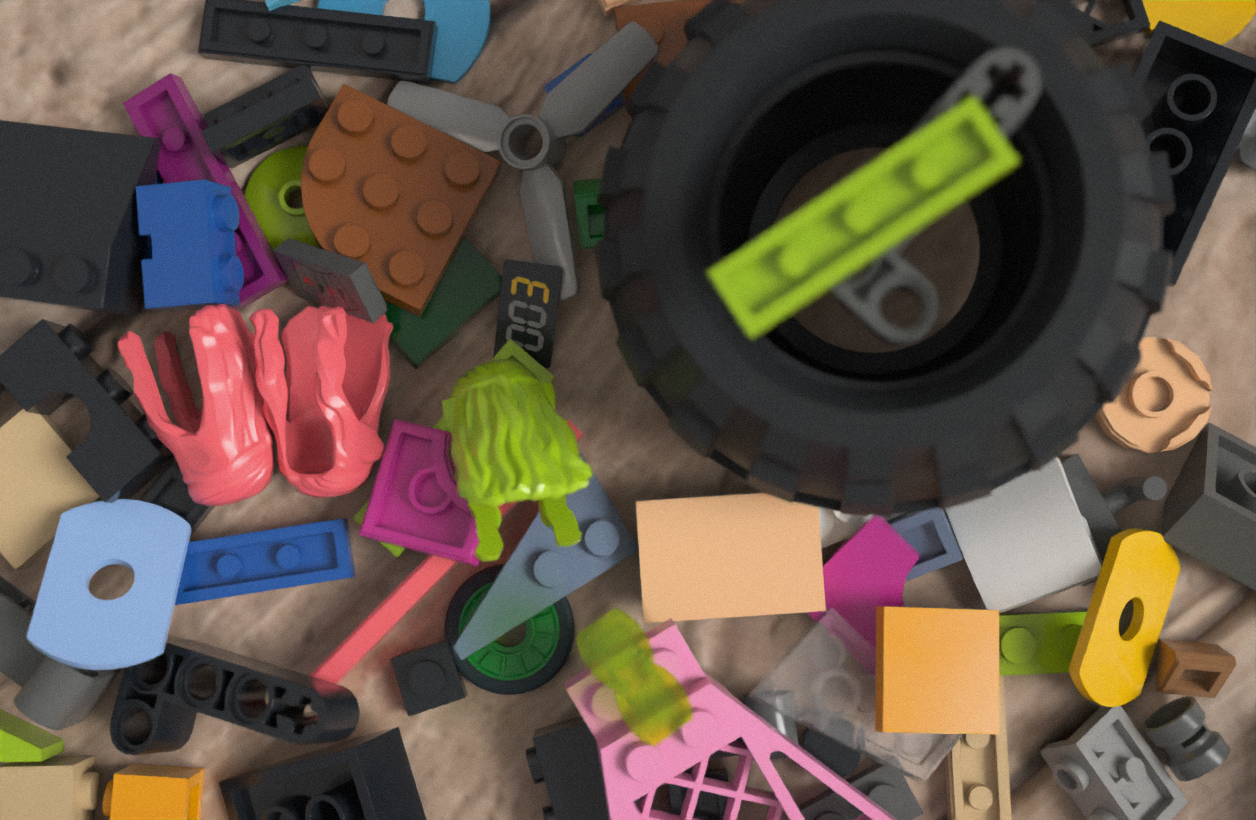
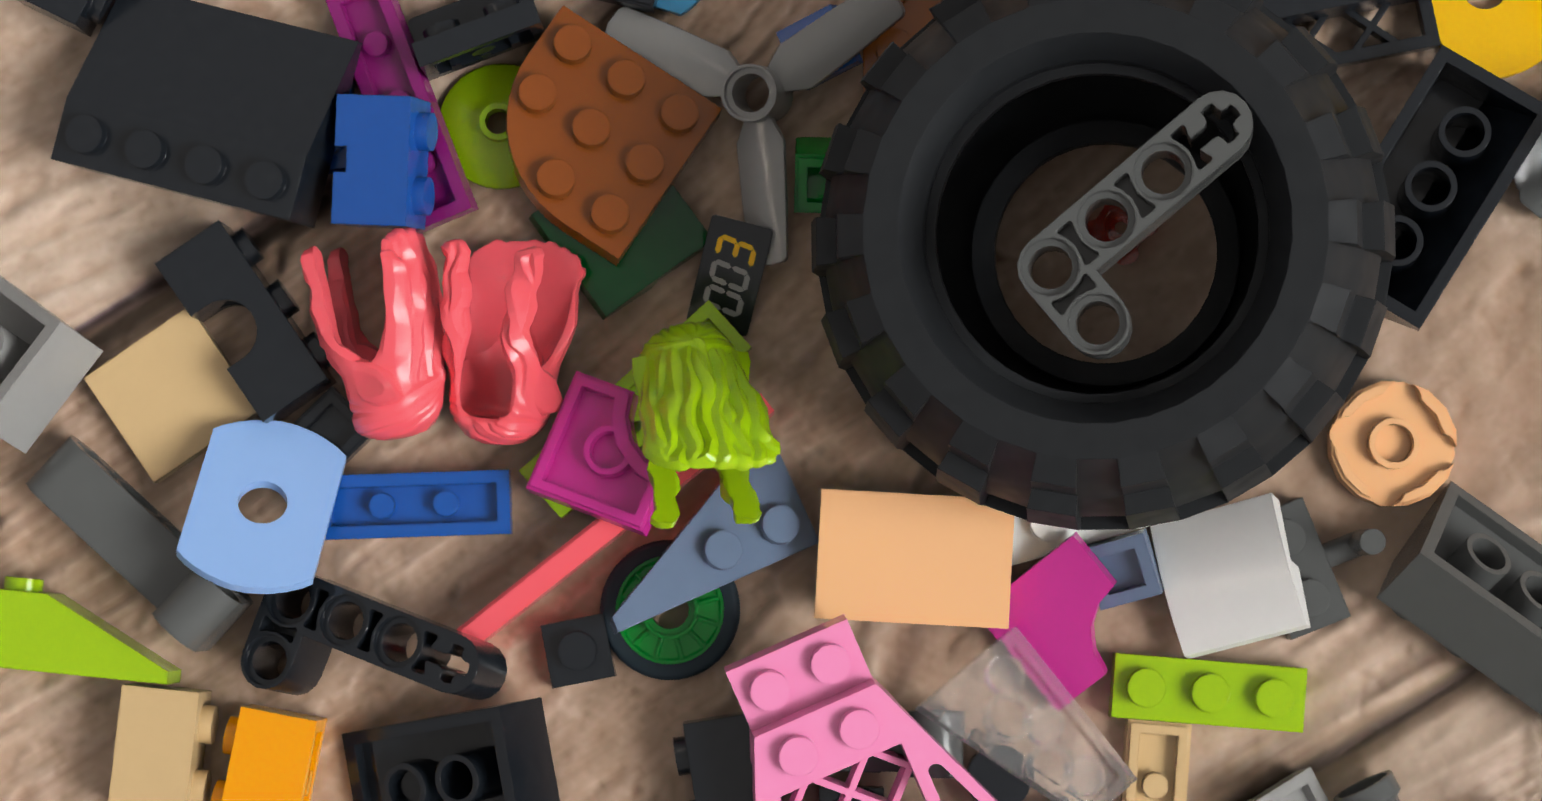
camera: 15 degrees right, 0 degrees up
dark grey tile [273,238,387,323] -> none
clear neon green brick [577,608,695,747] -> none
lime plate [707,95,1019,340] -> none
light orange tile [875,606,999,734] -> none
yellow piece [1069,528,1181,707] -> none
medium nougat slope [1155,639,1237,698] -> none

